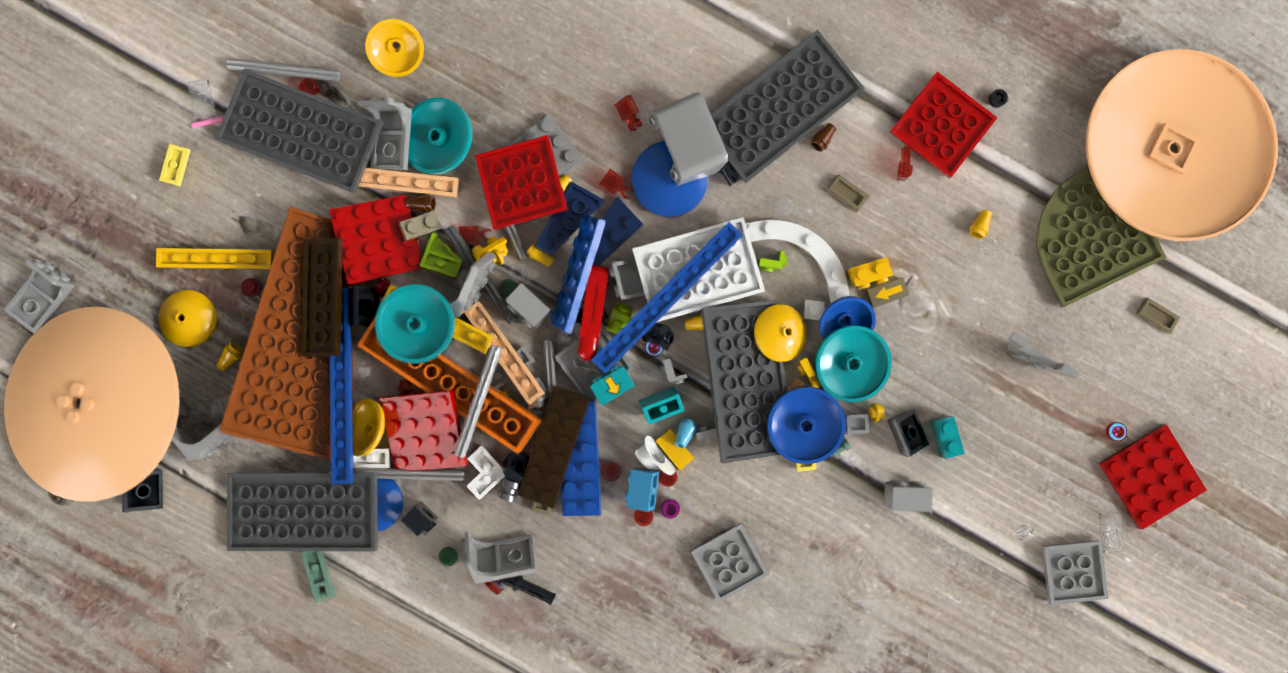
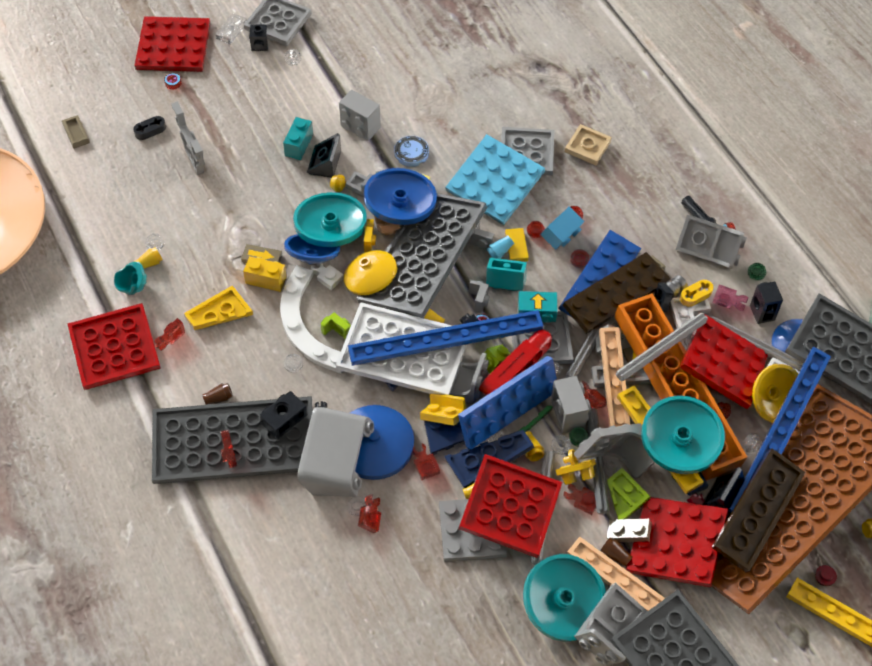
camera: 145 degrees left, 30 degrees down
white piece [635,436,675,475] -> none
magenta plate [661,499,680,519] -> none
dark tan tile [827,174,869,212] -> none
black bush [988,89,1008,108] -> none
olive plate [1036,168,1167,308] -> none
none -> teal piece [114,262,147,295]
none -> black beam [133,116,166,140]
none -> yellow wing [184,285,253,330]
none -> clear red plate [220,430,237,468]
none -> black bracket [249,24,268,51]
none -> black brick [260,391,308,440]
none -> tile [394,136,429,167]
none -> yellow bracket [420,394,466,426]
none -> medium azure plate [445,134,545,225]
none -> green piece [519,405,553,432]
none -> tan plate [565,124,612,165]
none -> clear red plate [579,381,607,409]
none -> yellow beam [680,280,714,307]
none -> clear pink plate [712,284,749,311]

